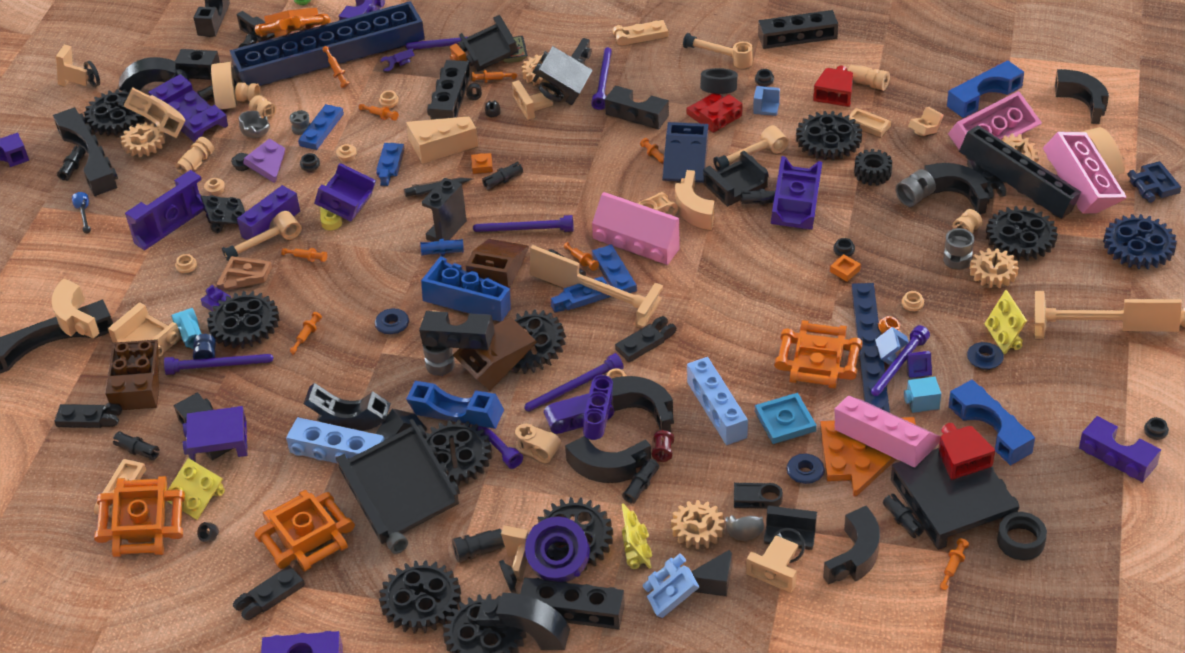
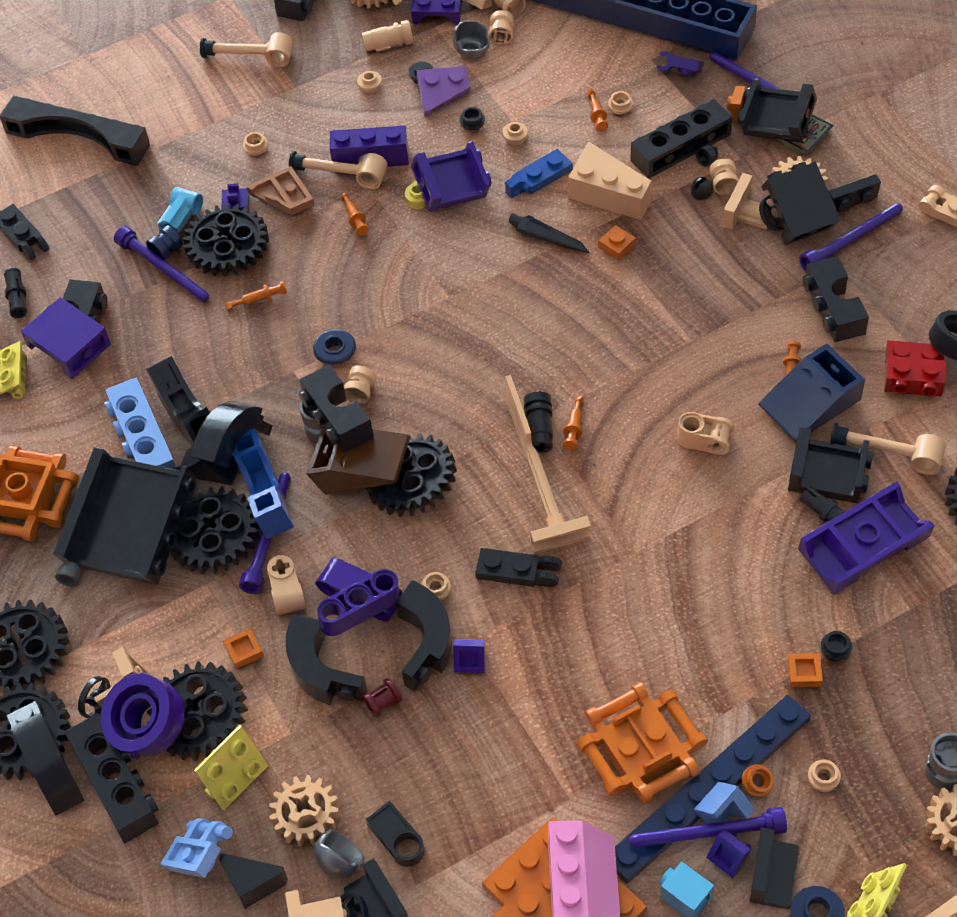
camera: 50 degrees right, 10 degrees up
light nougat arch [52,279,99,339] -> none
hinge [72,192,91,234] -> none
reddish brown slope [105,339,159,410] -> none
light nougat panel [108,302,181,357] -> none
dark purple piece [125,170,204,251] -> none
black hinge [201,195,245,233] -> none
dark grey wheel [289,110,311,135] -> none
blue plate [298,104,344,150] -> none
orange piece [322,46,350,88] -> none
blue pin [420,239,464,256] -> none
blue wedge [421,256,511,322] -> none
black panel [422,178,467,242] -> none
black axle [452,529,505,563] -> none
reddish brown slope [466,239,529,288] -> none
orange piece [471,70,517,83] -> none
dark purple piece [473,215,574,232] -> none
black pin [482,161,523,190] -> none
dark purple piece [524,353,624,412] -> none
blue hinge [551,276,612,313] -> none
bright pink slope [592,192,680,265] -> none
blue plate [592,244,637,293] -> none
black pin [622,459,660,504] -> none
light nougat arch [675,170,714,230] -> none
light blue brick [687,357,748,445] -> none
dark azure plate [755,393,817,444] -> none
dark blue piece [786,453,825,484] -> none
none -> black arch [190,401,273,468]
none -> light nougat piece [200,32,294,68]
none -> orange plate [223,628,264,670]
none -> dark purple tile [453,639,486,673]
none -> light nougat wheel [710,158,739,196]
none -> black panel [749,827,799,909]

